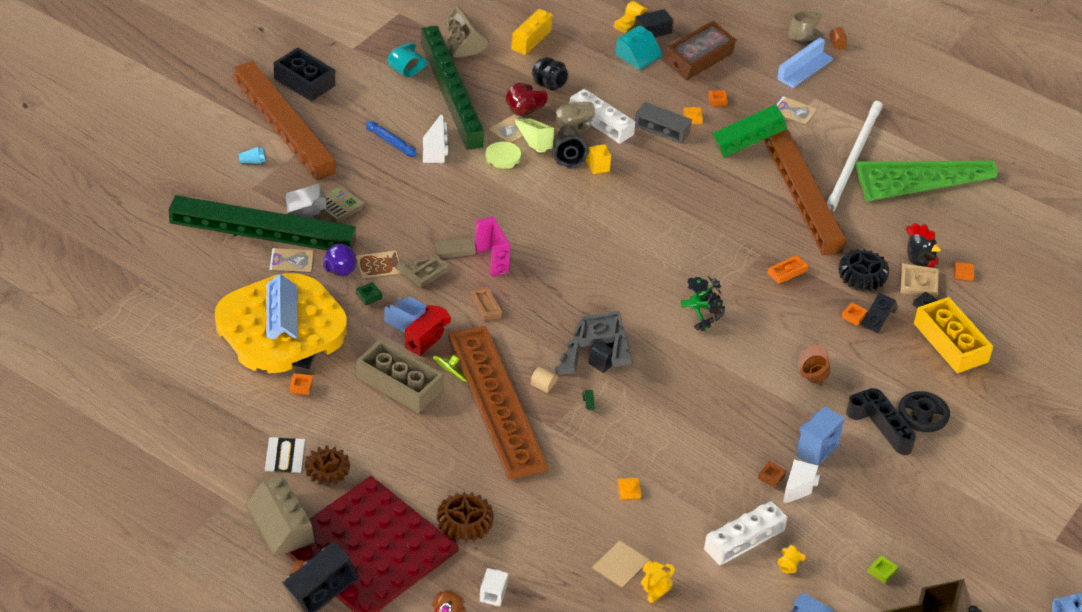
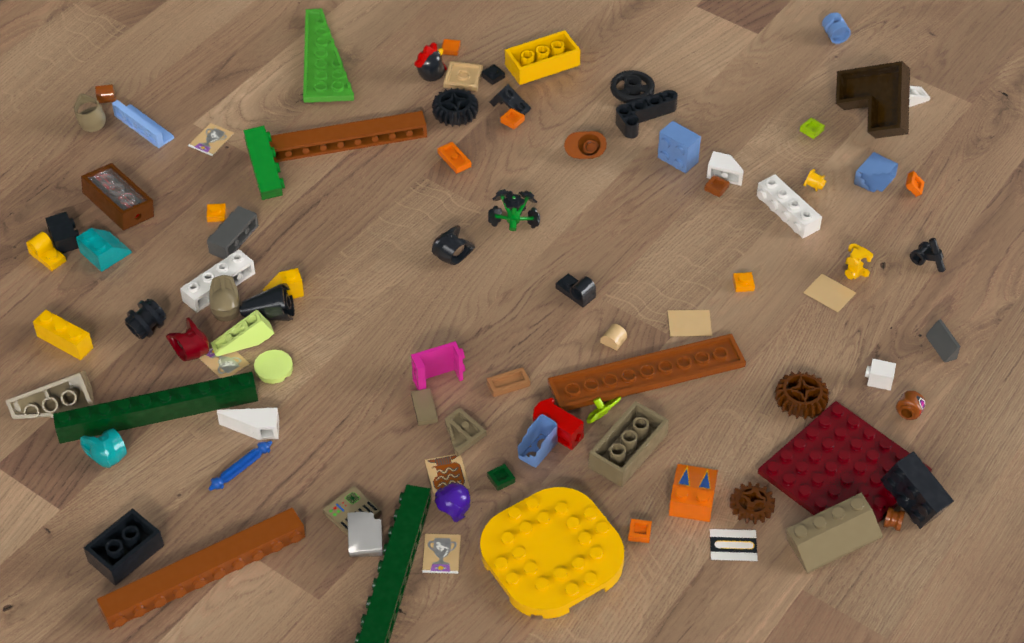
camera: 85 degrees left, 5 degrees up
medium azure cone [239,146,266,164] -> none
light blue panel [267,274,298,340] -> none
dark grey wing [555,311,633,375] -> none
dark green tile [582,389,595,410] -> none
orange tile [708,90,728,106] -> none
white piece [827,101,883,212] -> none
none -> black helmet [432,225,475,265]
none -> tan sticker [668,310,712,337]
none -> orange slope [669,464,718,522]

